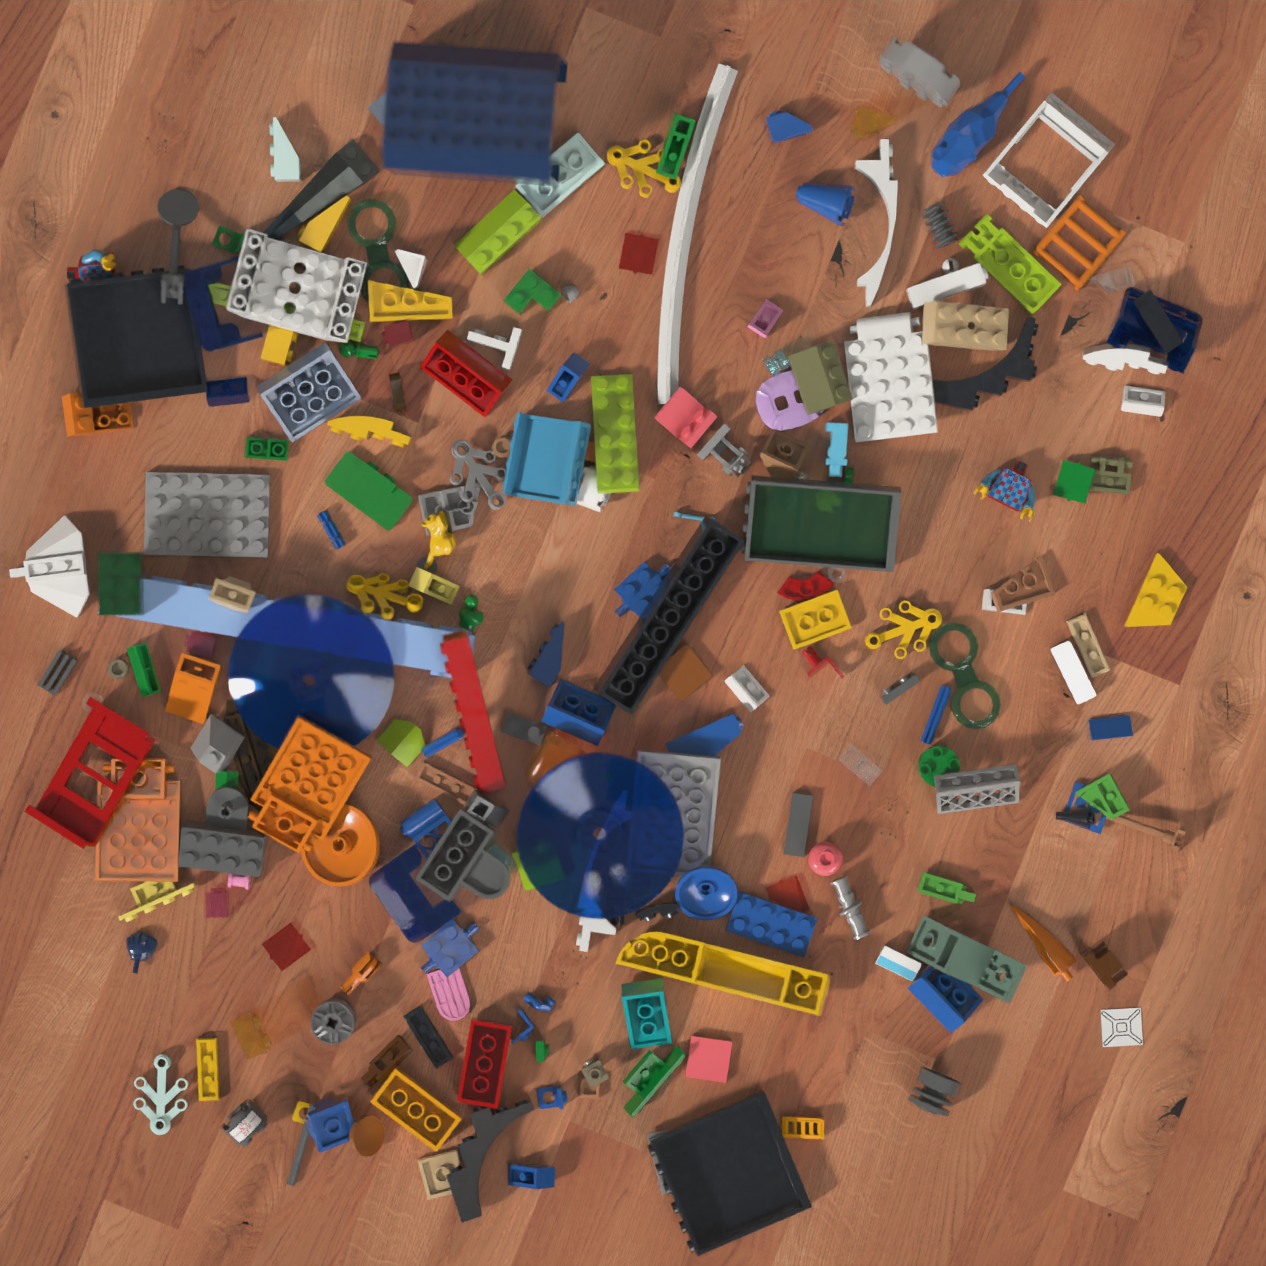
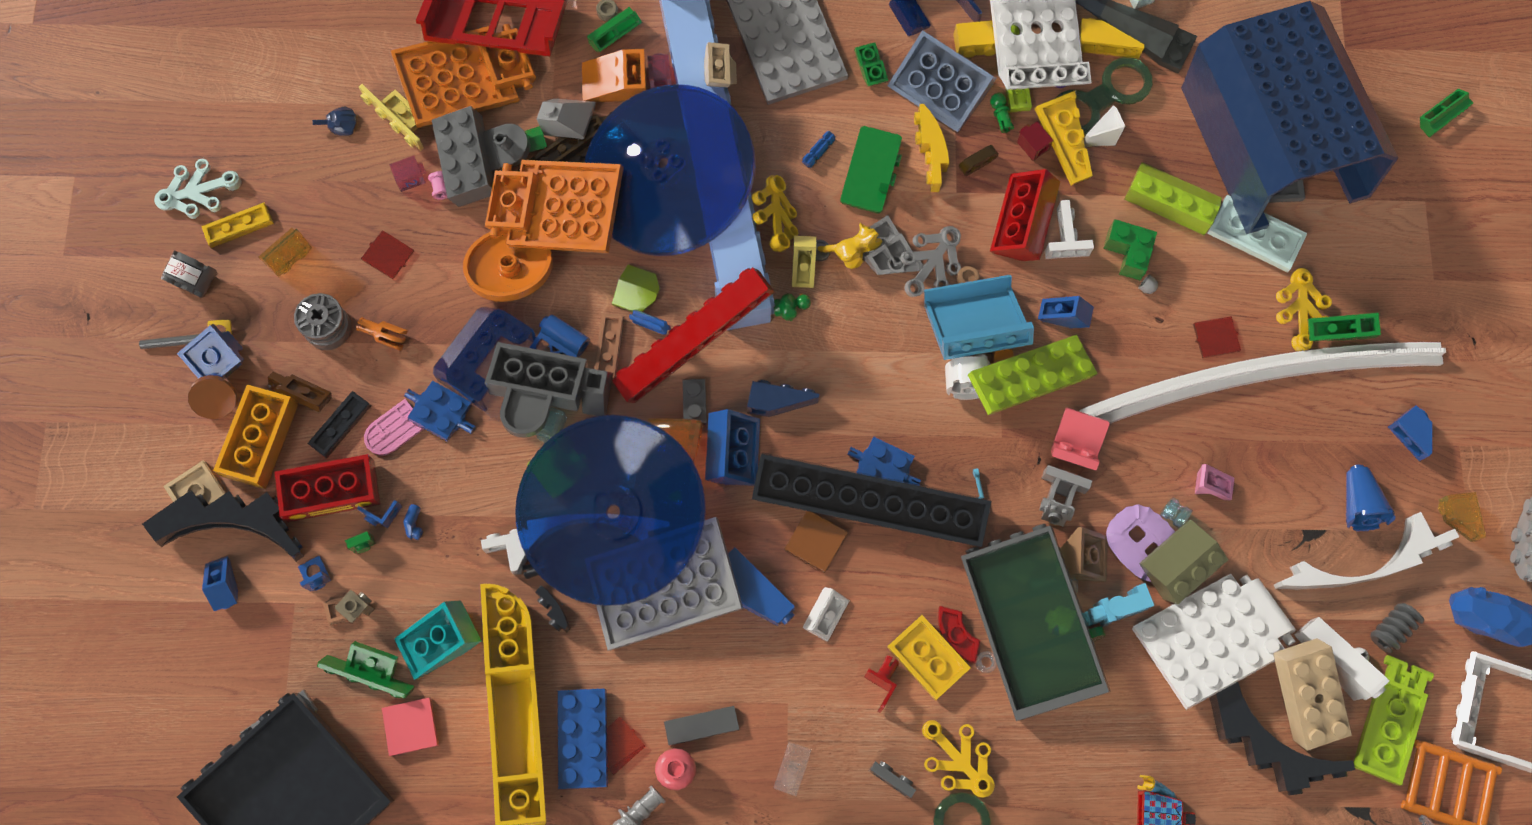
camera: 70 degrees right, 15 degrees down
blue dish [675,866,737,920] -> none

